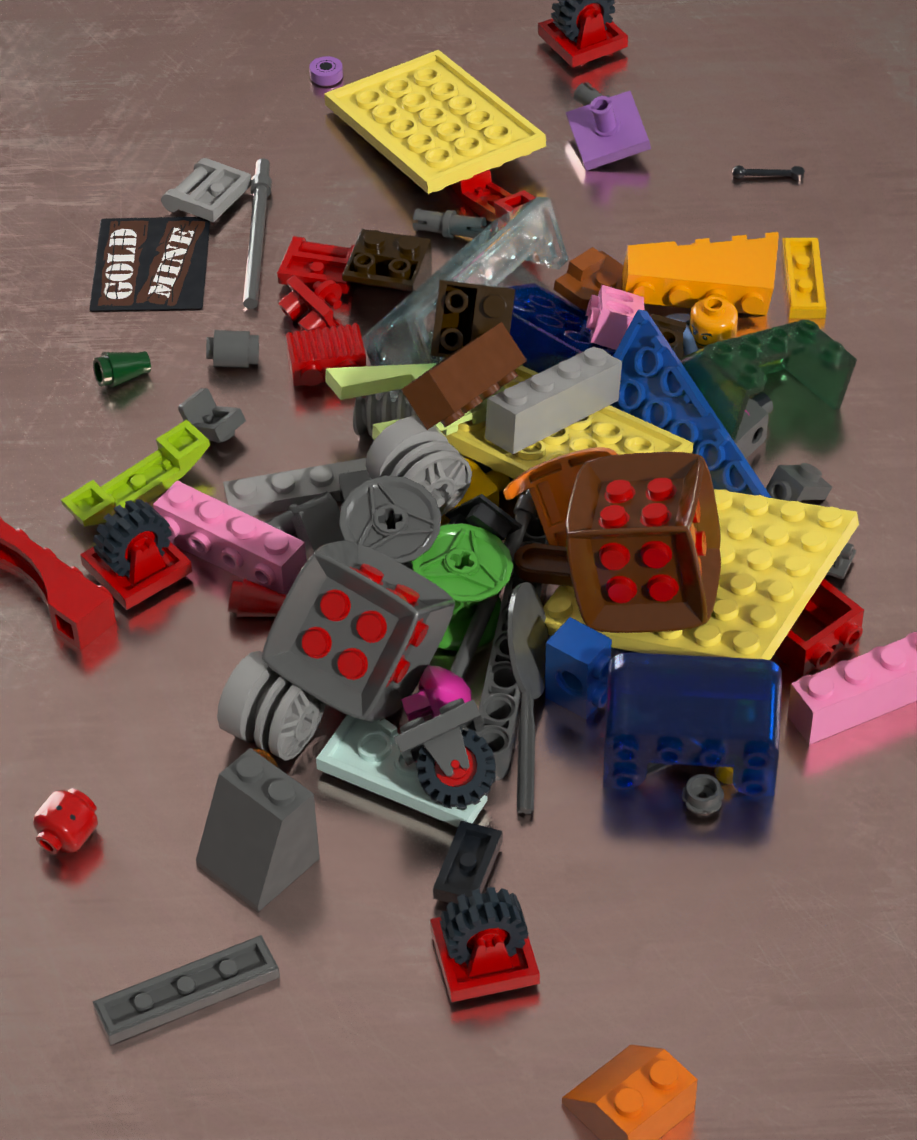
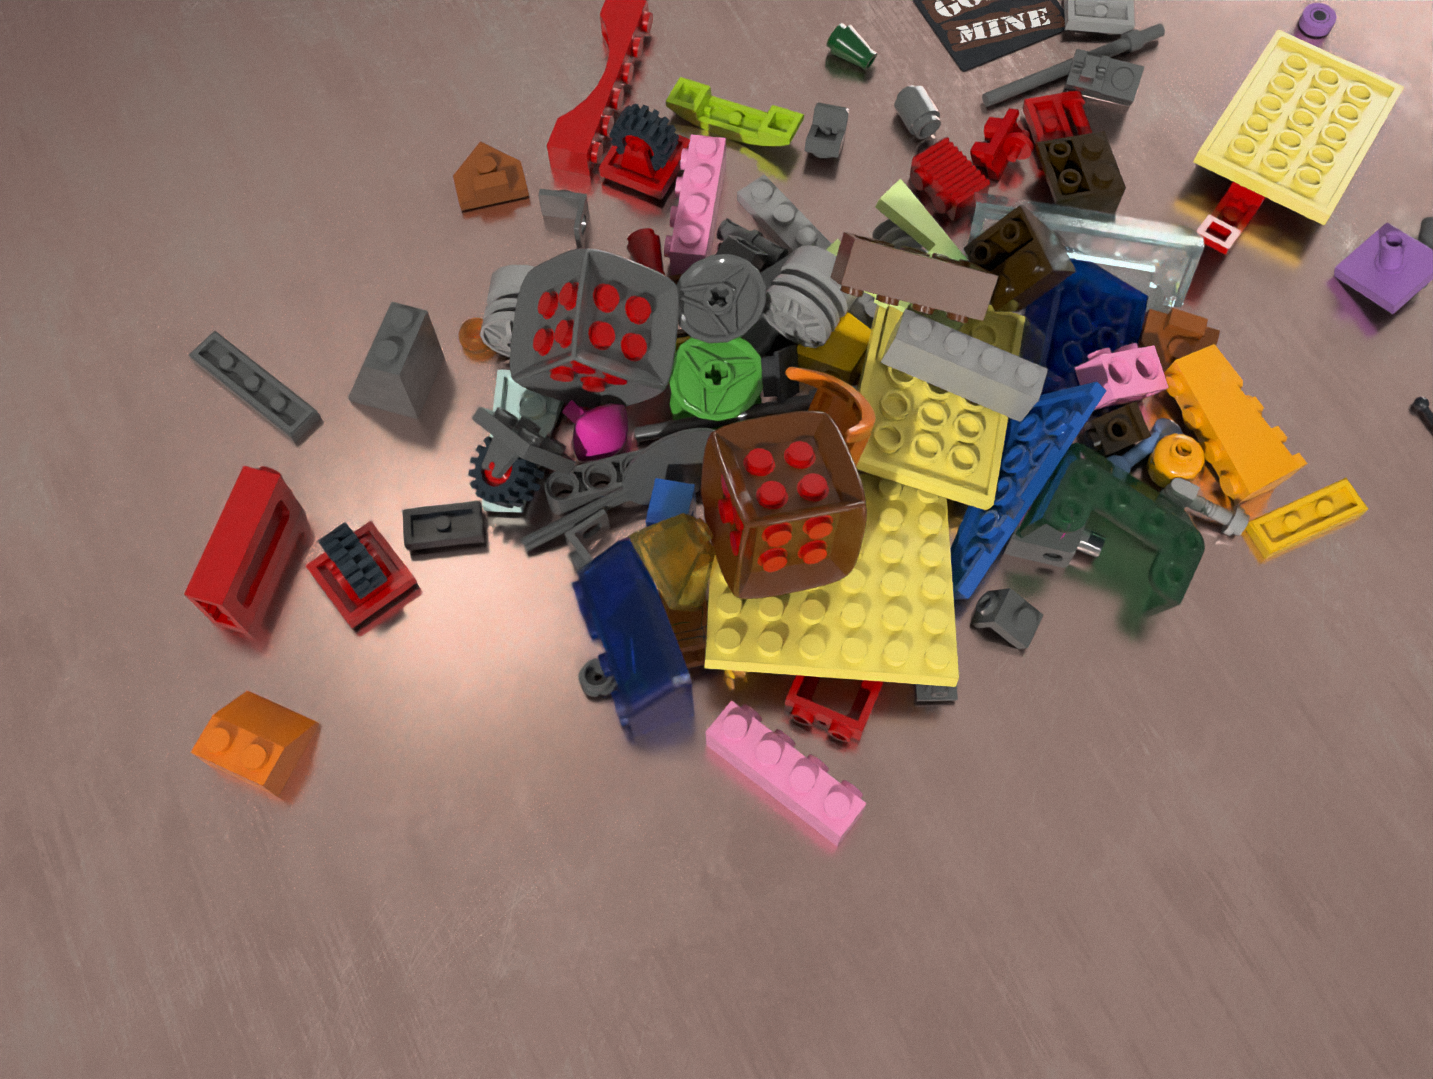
camera: 65 degrees right, 20 degrees up
red head [33,788,98,854] -> none
dark grey pin [413,208,487,240] -> none
none -> red piece [184,465,302,632]
none -> dark orange plate [453,141,529,211]
none -> dark grey bracket [538,189,590,249]
none -> dark grey bracket [565,509,610,588]
none -> clear yellow slope [628,513,716,612]
none -> dark grey hinge [1063,49,1145,107]
none -> light grey hinge [1158,478,1250,536]

